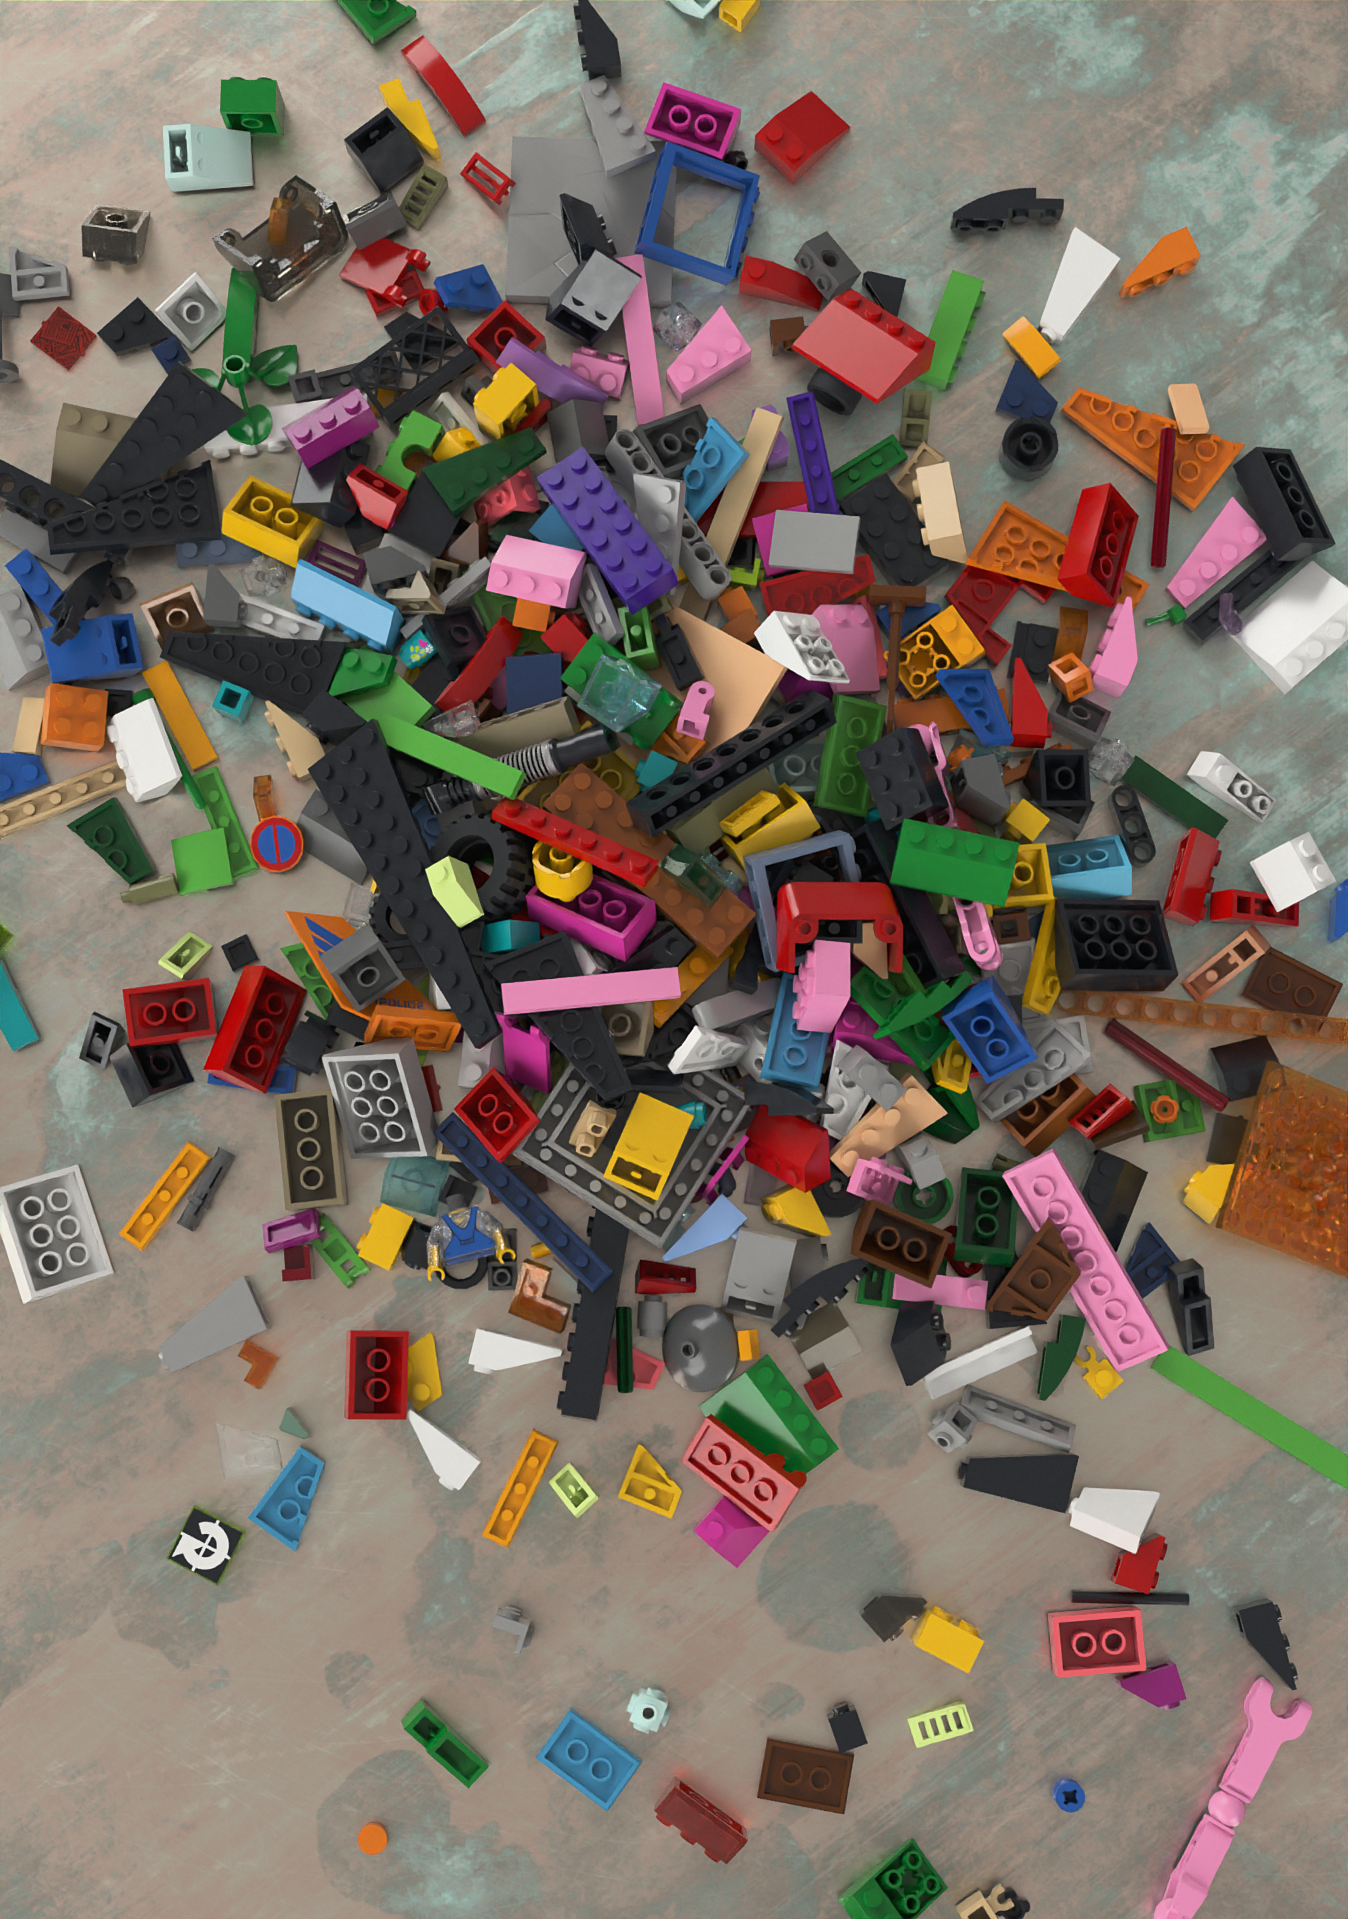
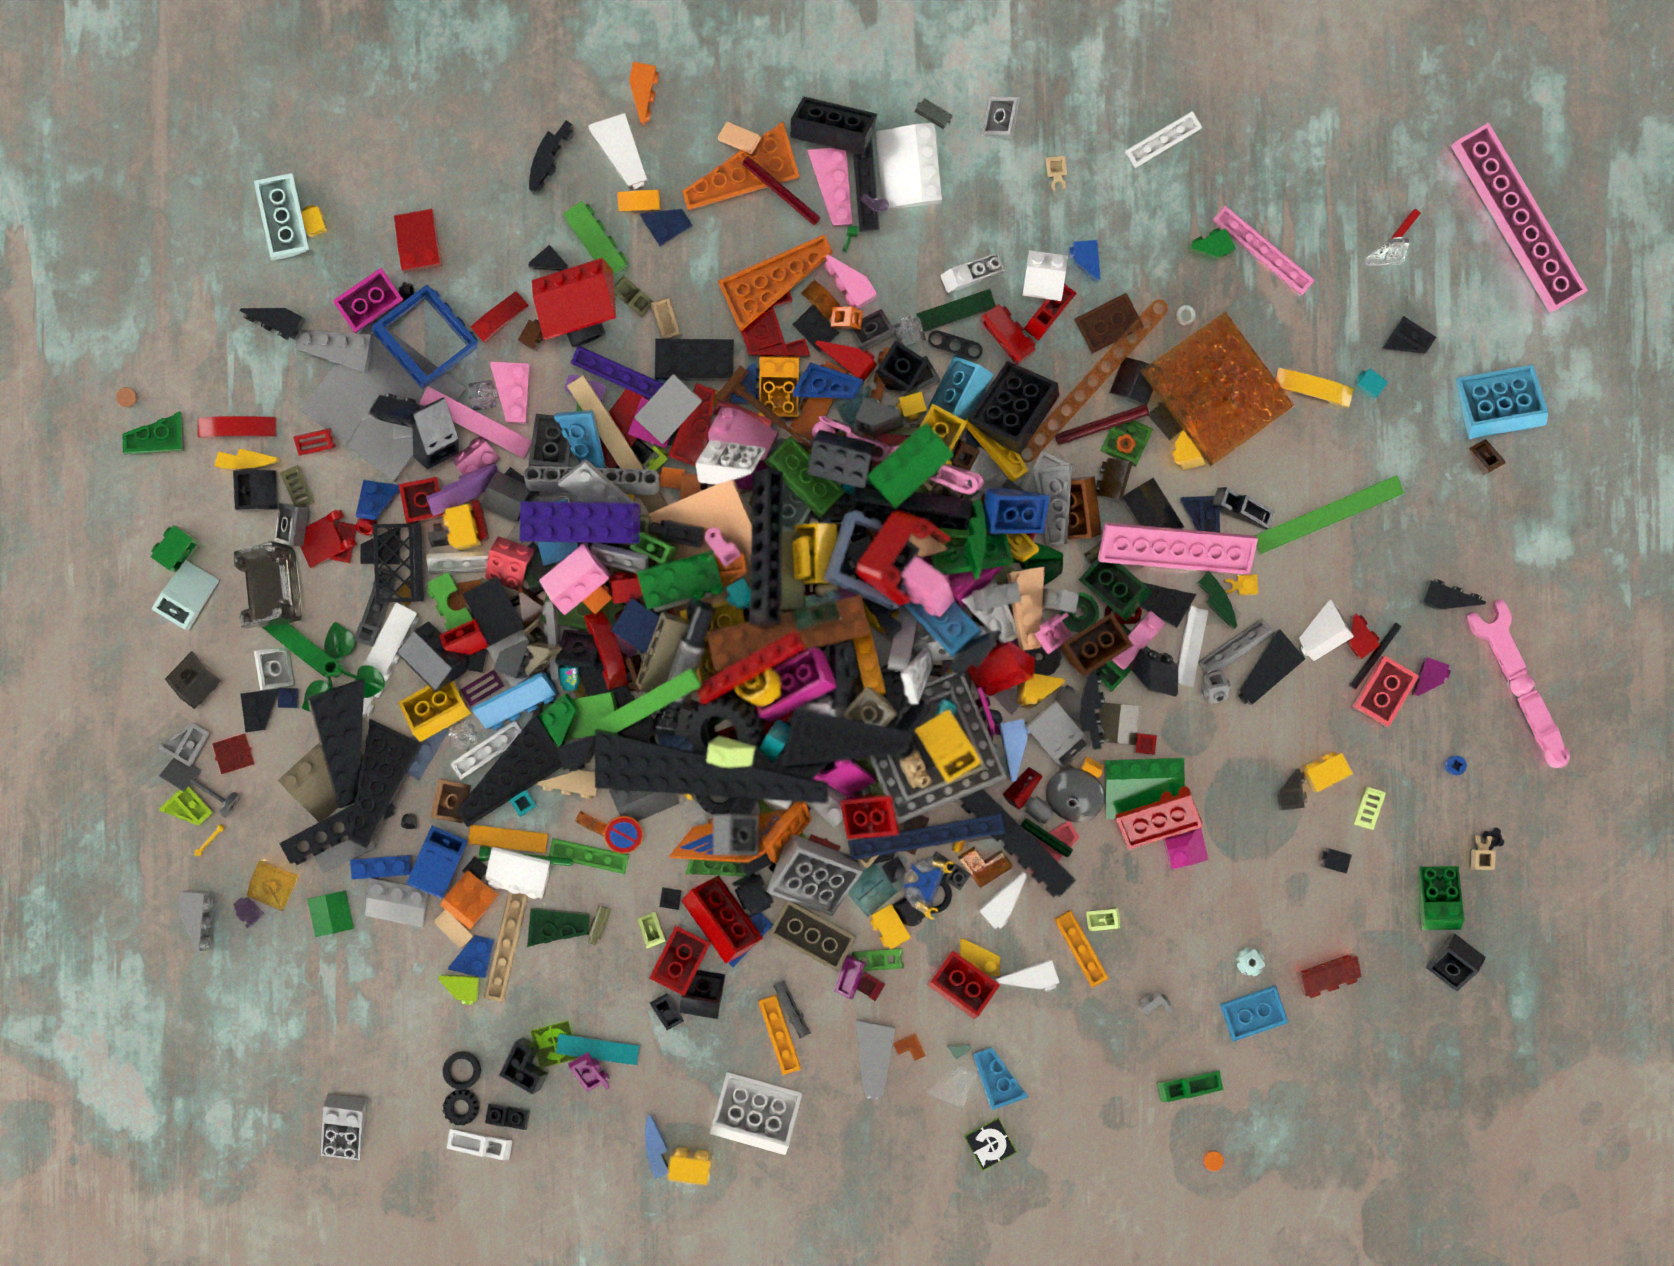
camera: 60 degrees left, 5 degrees up
black slope [48,560,114,647] -> none
bright green slope [171,827,234,896] -> none
dark grey slope [203,564,248,628] -> none
clear orange piece [267,197,291,245] -> none
magenta slope [282,387,380,469] -> none
dark green wing [422,427,547,516] -> none
clear wing [423,700,481,738] -> none
yellow brick [432,427,482,462] -> none
bright pink tile [501,967,681,1015] -> none
clear light blue slope [577,654,662,733] -> none
yellow wing [617,1443,682,1519] -> none
reddish brown tile [757,1737,854,1814] -> none
dark grey brick [794,231,861,301] -> none
green plate [831,434,908,503] -> none
tan slope [912,462,968,563] -> none
orange plate [946,744,975,772] -> none
reddish brown wing [985,1217,1081,1320] -> none
black brick [999,416,1059,482] -> none
red slope [1057,483,1139,607] -> none
red slope [1068,1083,1134,1140] -> none
nougat slope [1181,924,1271,1004] -> none

